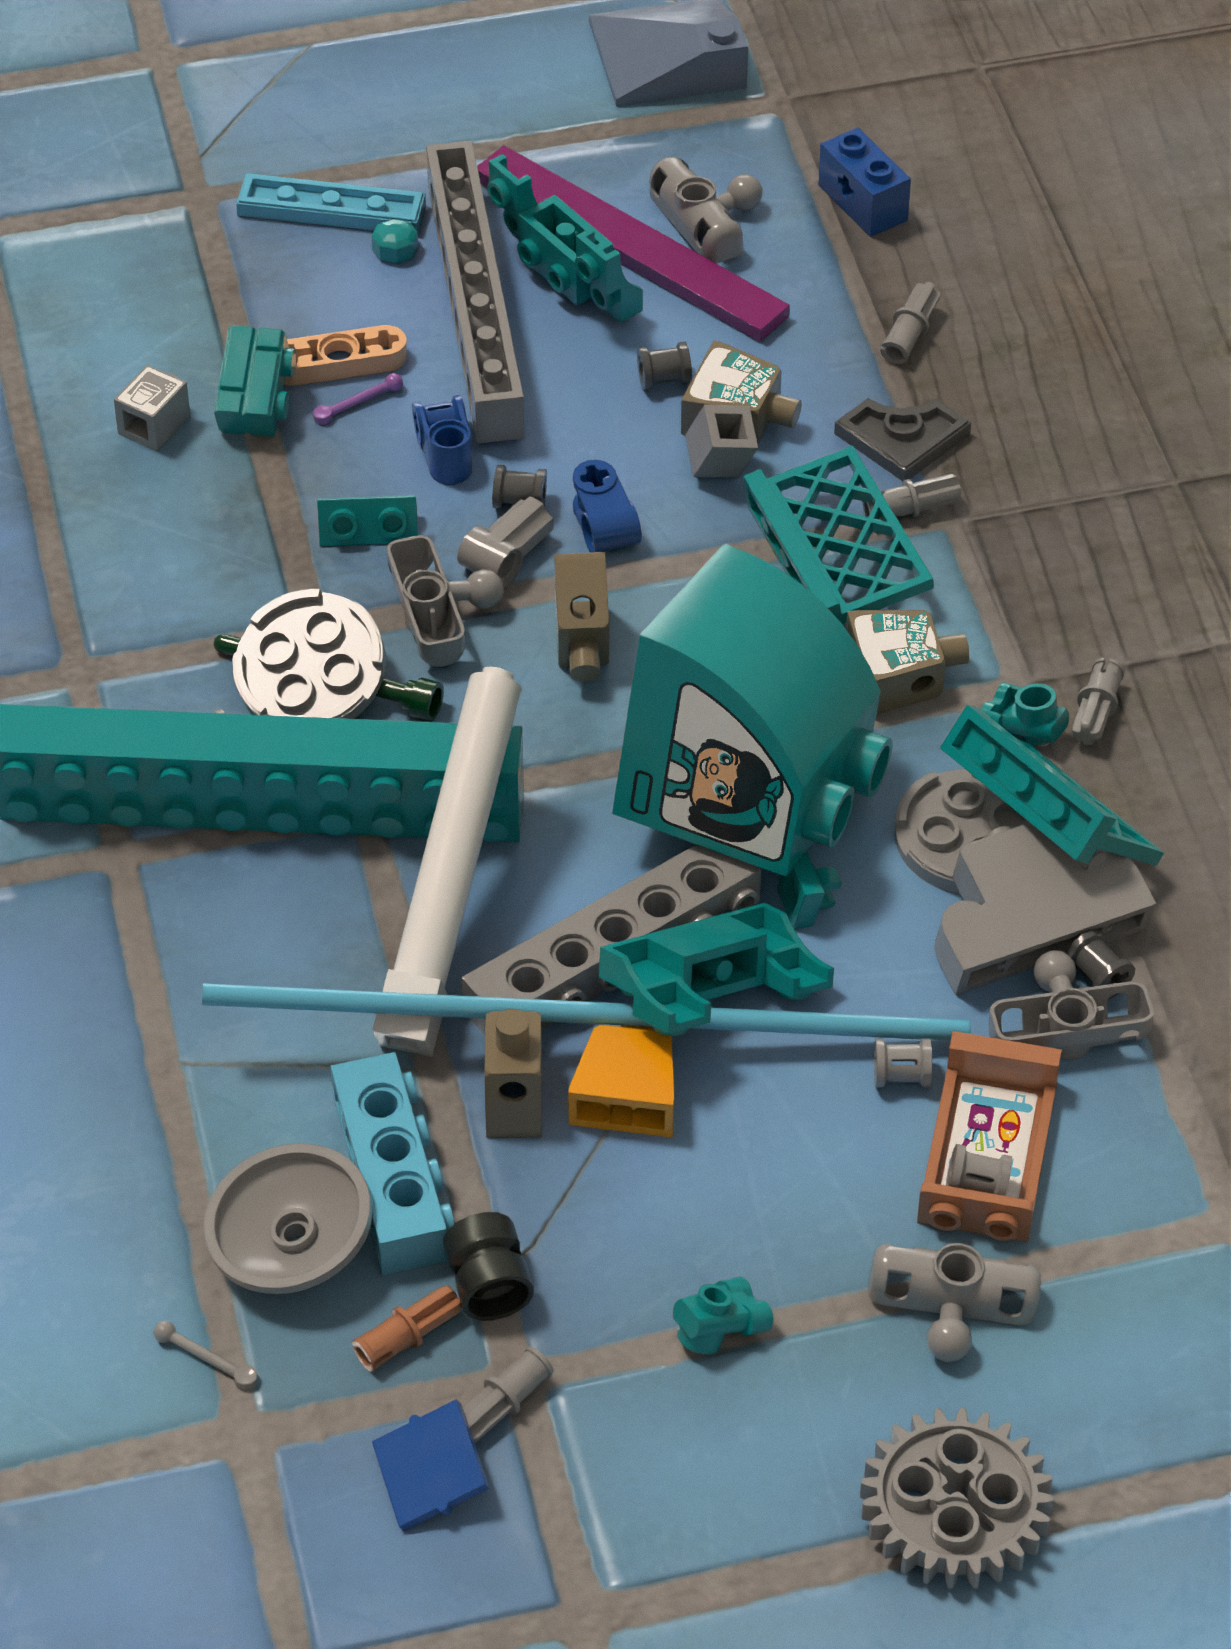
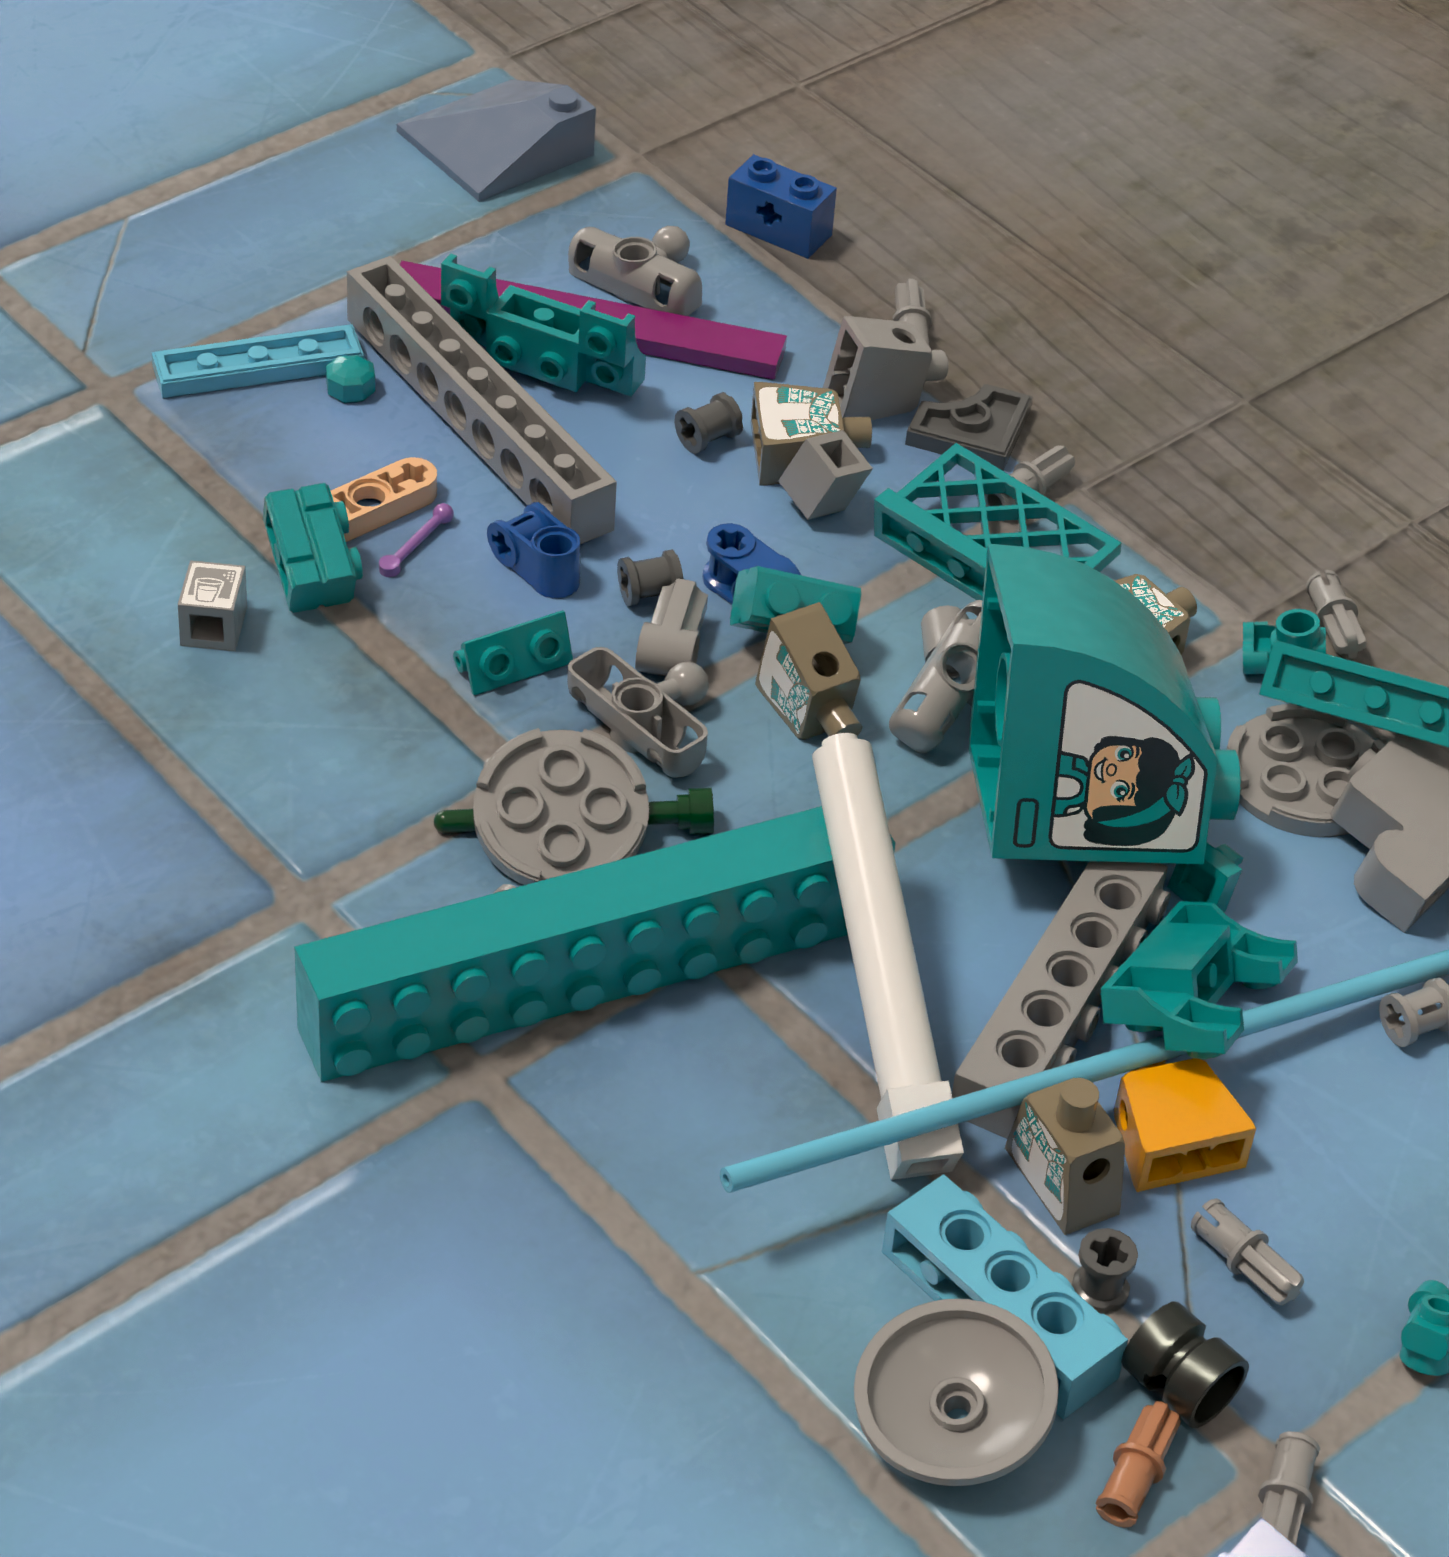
camera: 30 degrees left, 5 degrees down
none -> teal brick [730,566,862,644]
none -> light grey torso [823,316,948,420]
none -> dark grey bush [1072,1228,1138,1314]
none -> light grey axle [1191,1198,1305,1306]

